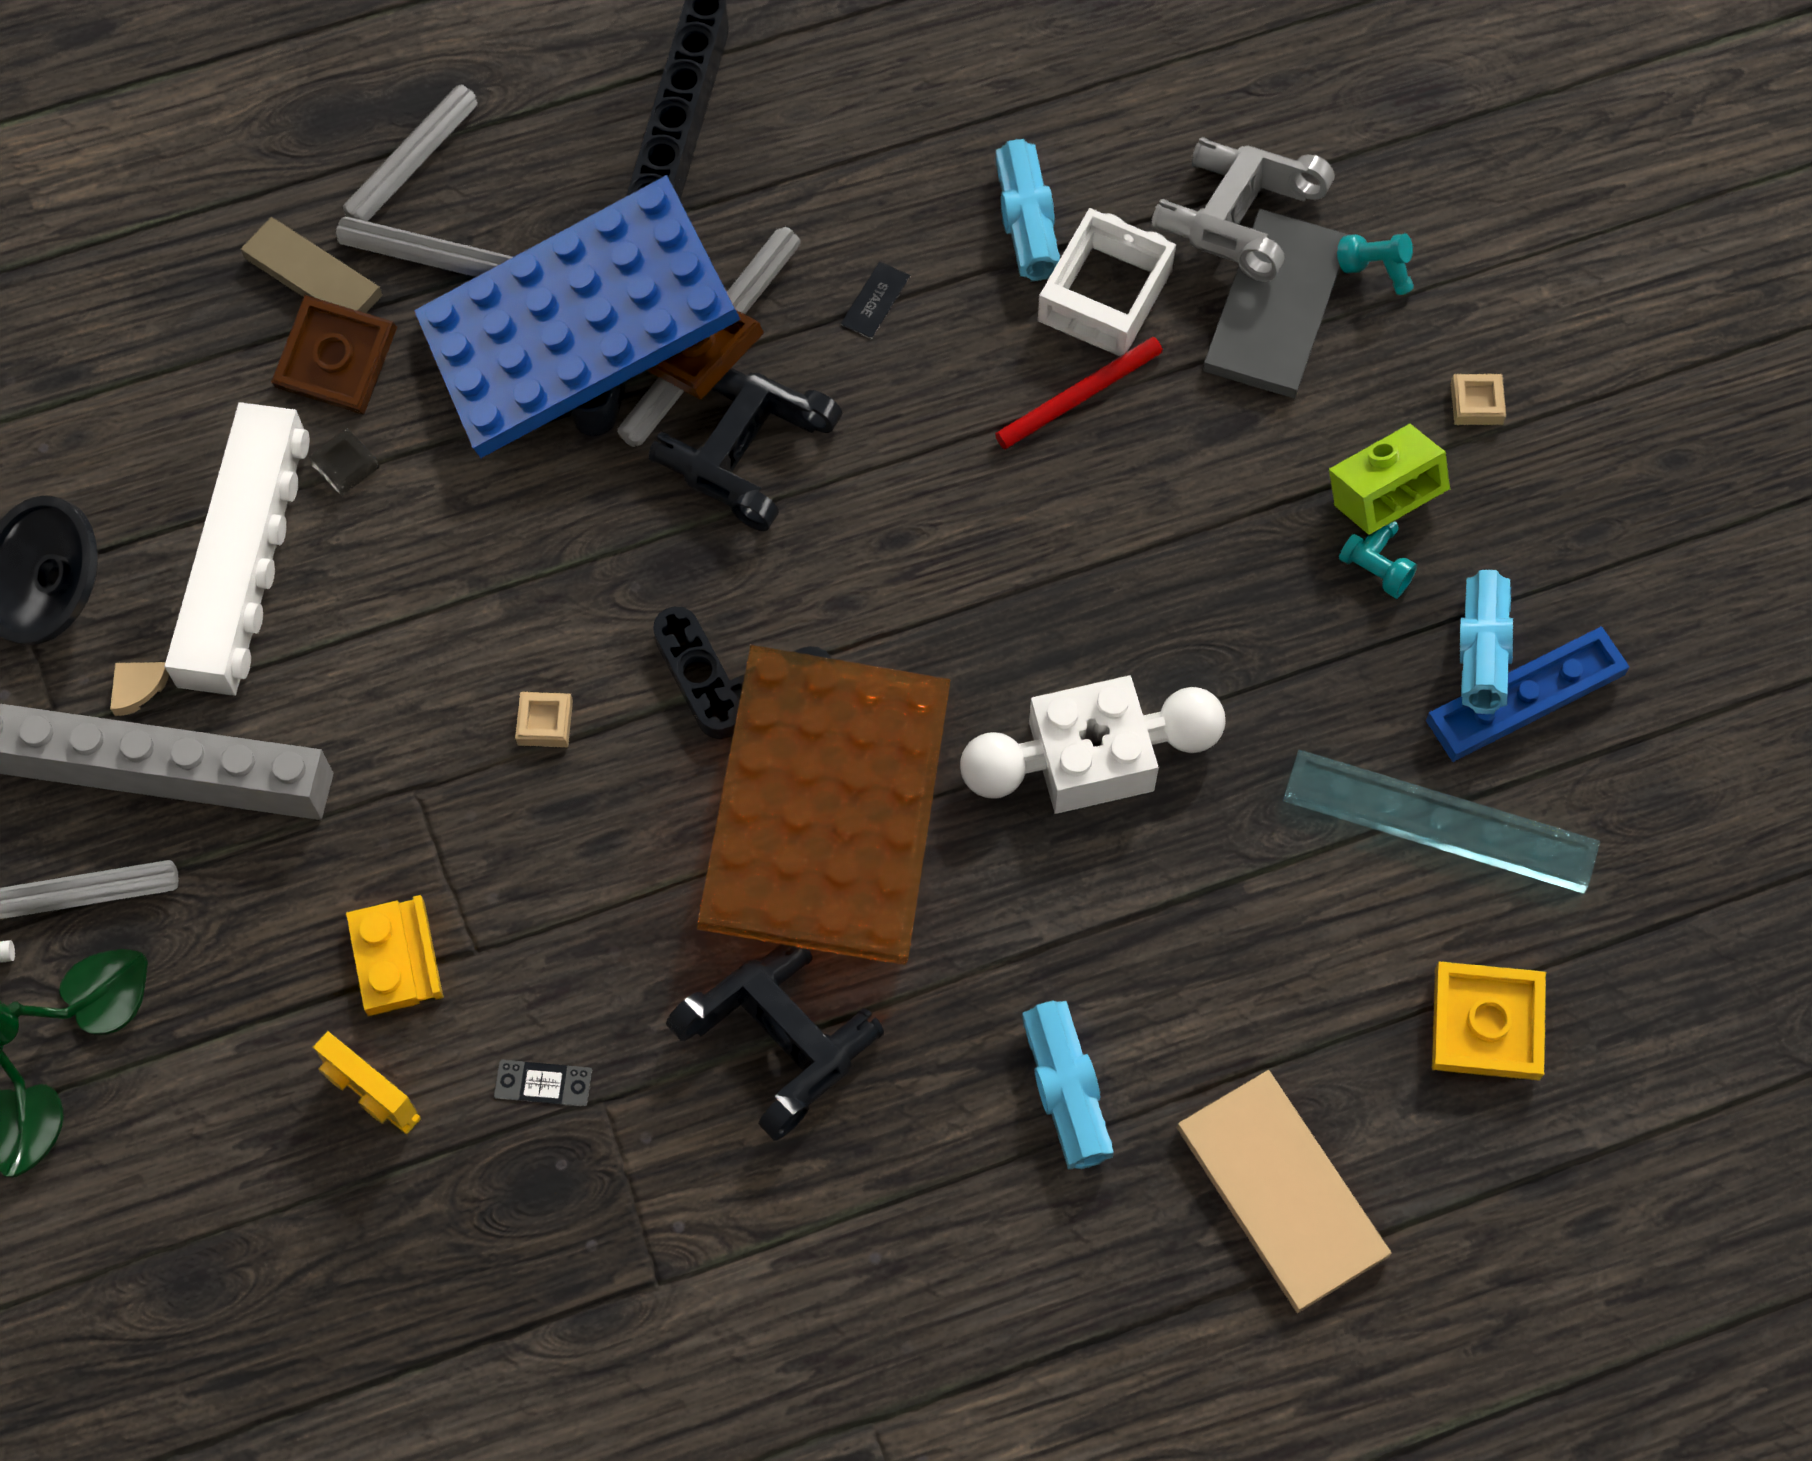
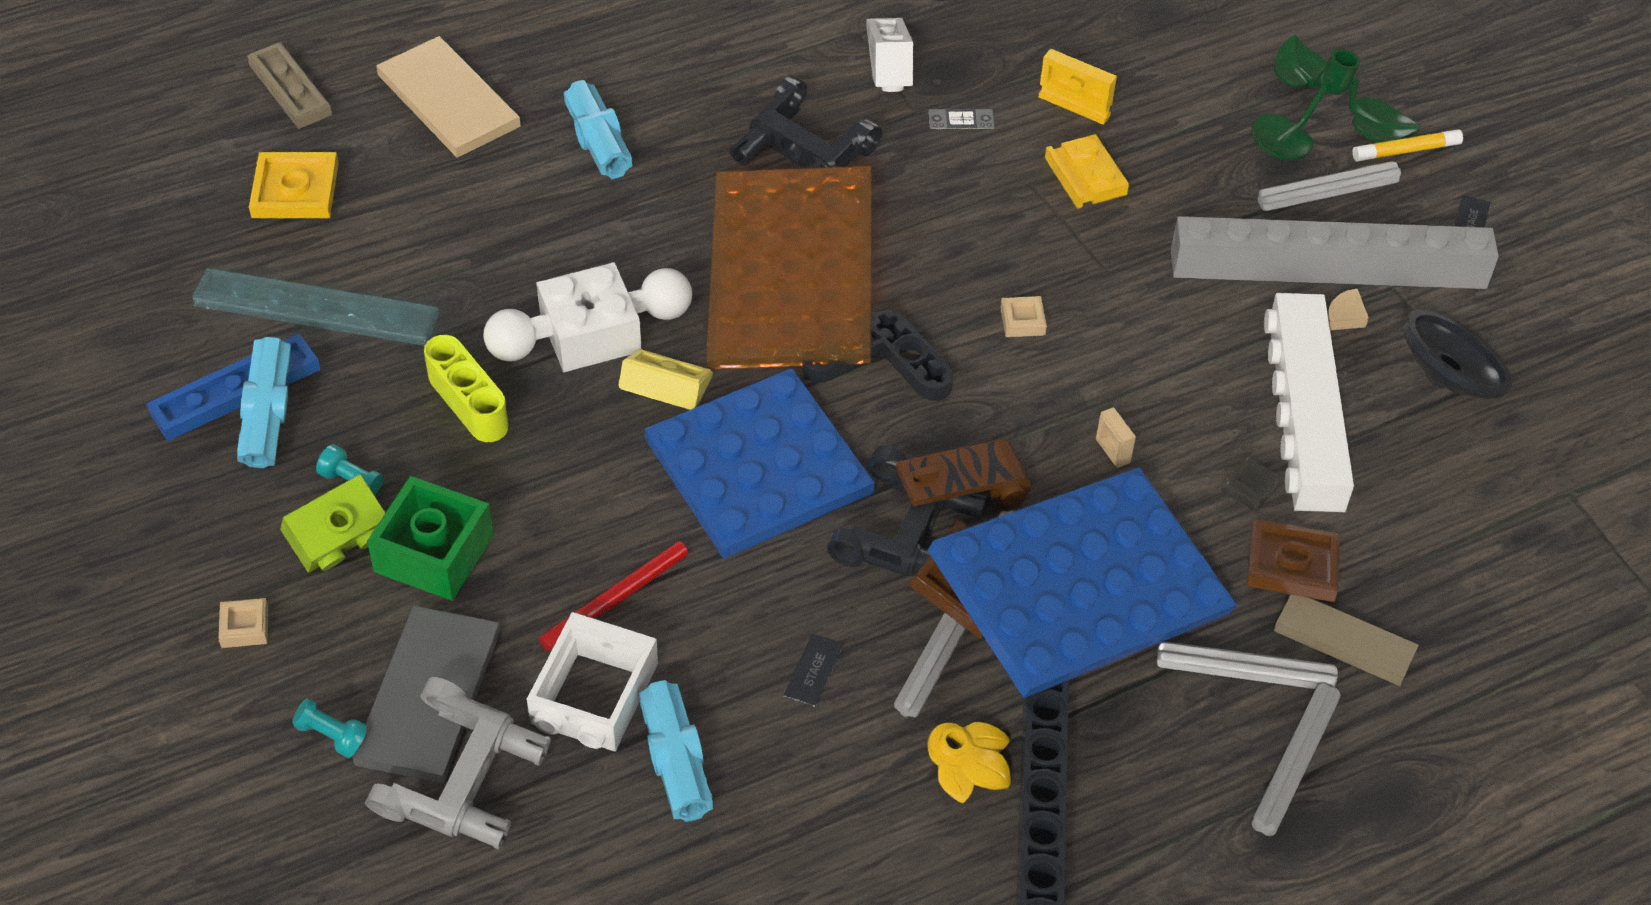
camera: 170 degrees right, 15 degrees down
none -> dark tan tile [247,42,332,129]
none -> green brick [367,476,494,601]
none -> neon yellow beam [424,335,508,442]
none -> light yellow slope [619,349,713,410]
none -> blue plate [644,368,875,559]
none -> white slope [866,18,913,92]
none -> reddish brown door [895,440,1031,507]
none -> yellow plate [927,722,1011,803]
none -> tan tile [1096,407,1136,468]

